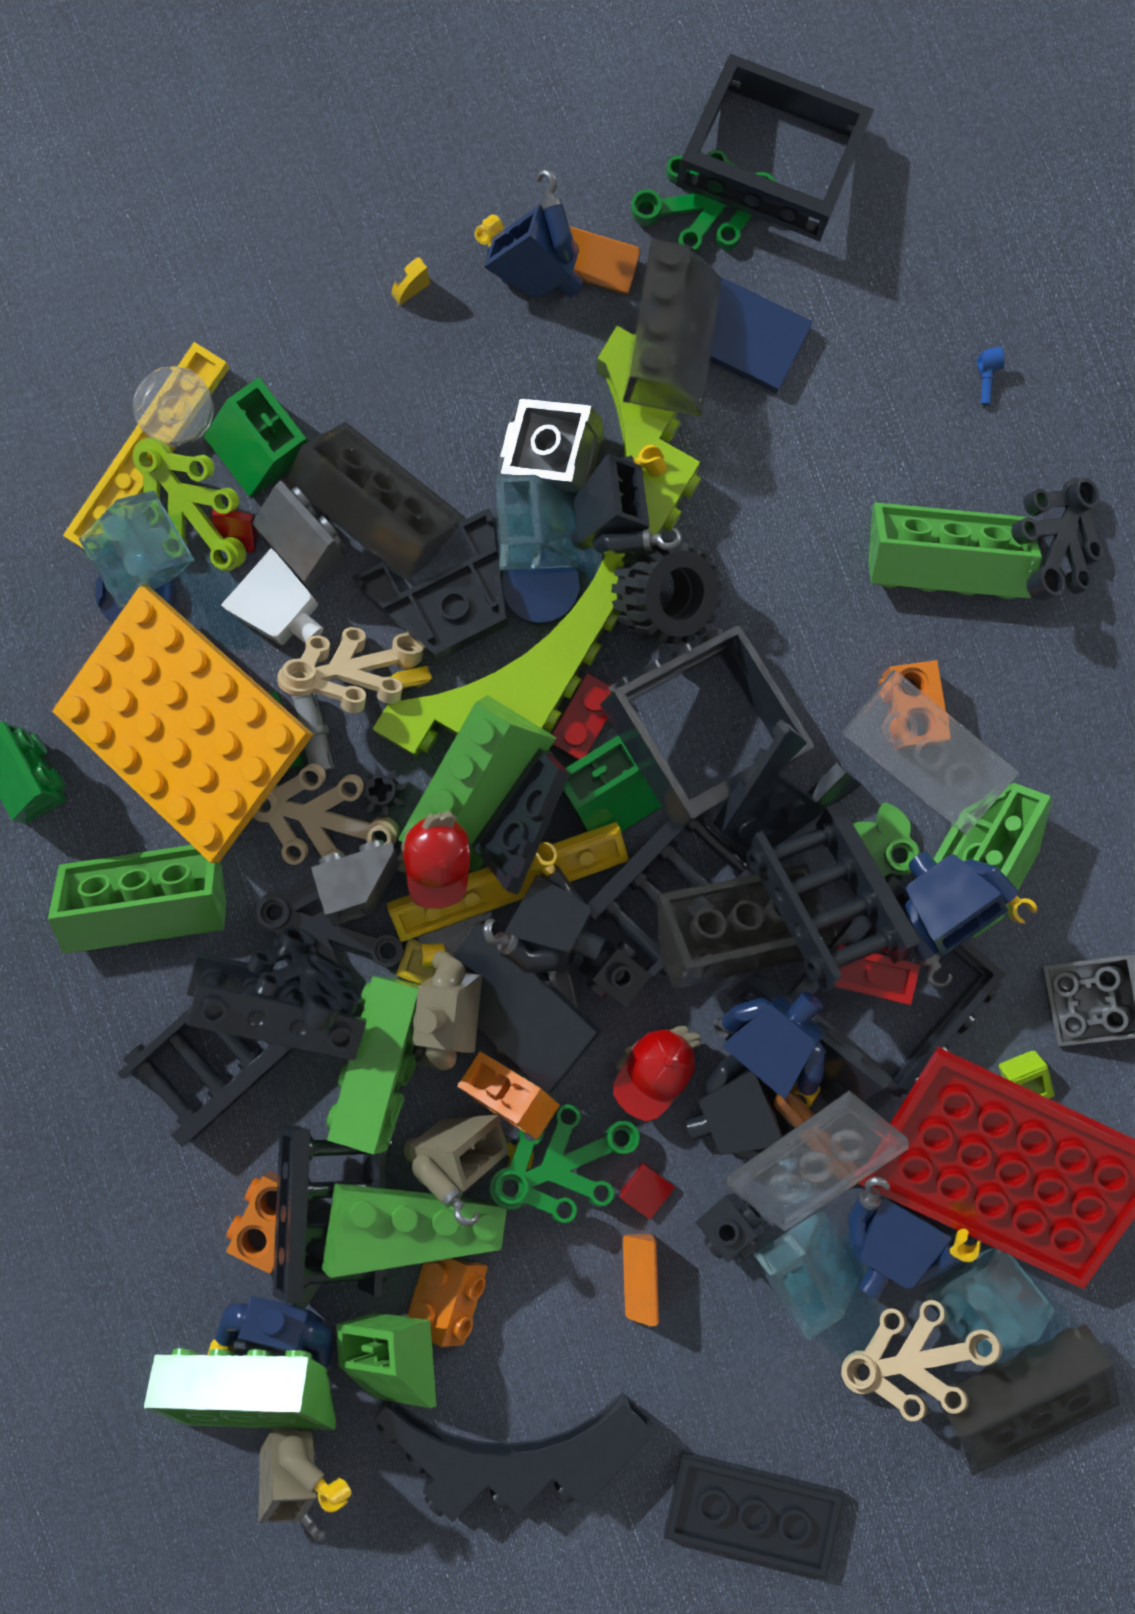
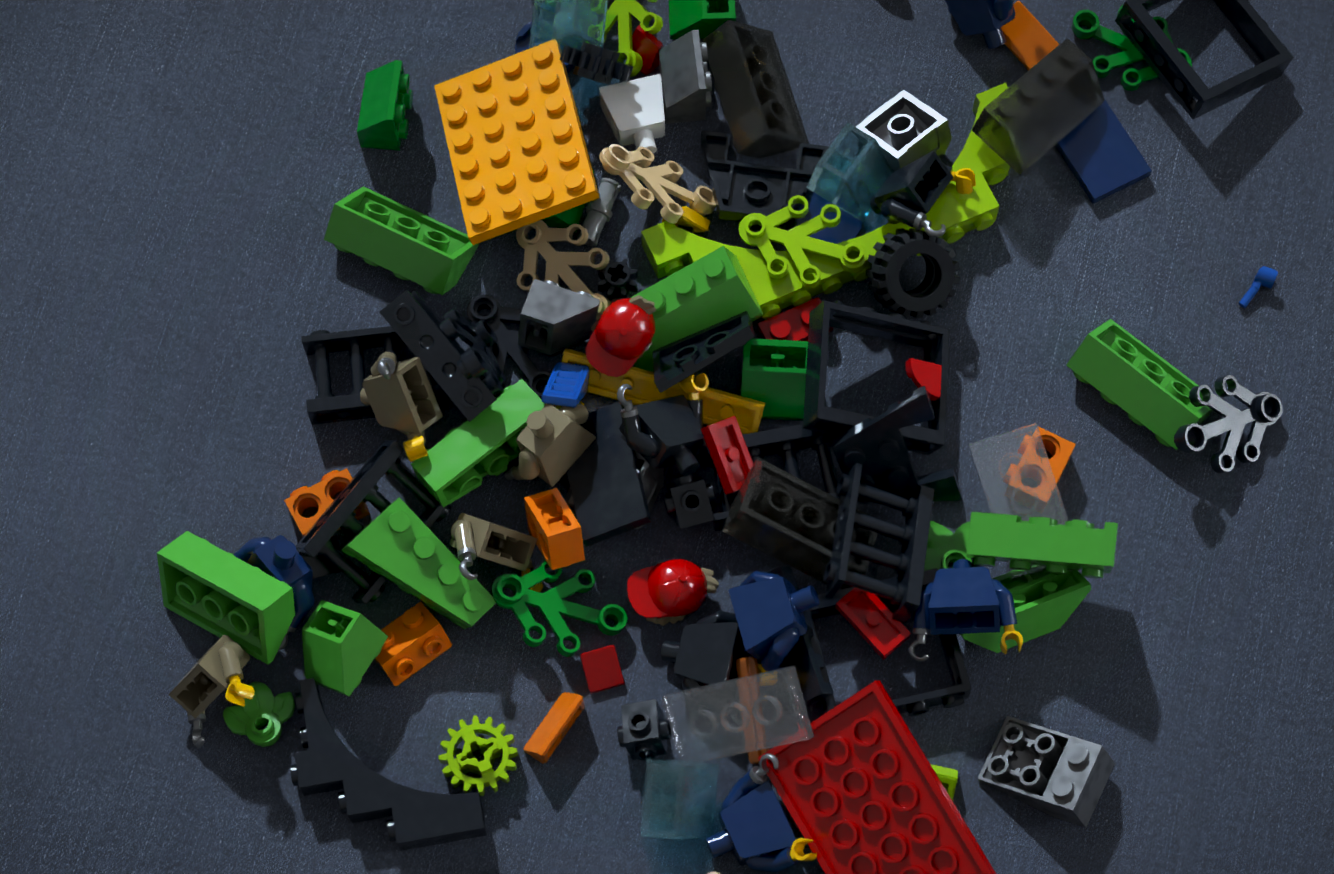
camera: 35 degrees right, 15 degrees down
none -> bright green plate [223,681,295,747]
none -> dark tan torso [360,352,443,462]
none -> lime gear [439,715,518,796]
none -> blue slope [542,362,590,408]
none -> black gear [560,42,633,85]
none -> red plate [701,416,760,494]
none -> lime plant [739,195,867,288]
none -> red tile [905,358,942,401]
none -> bright green wedge [967,512,1118,578]

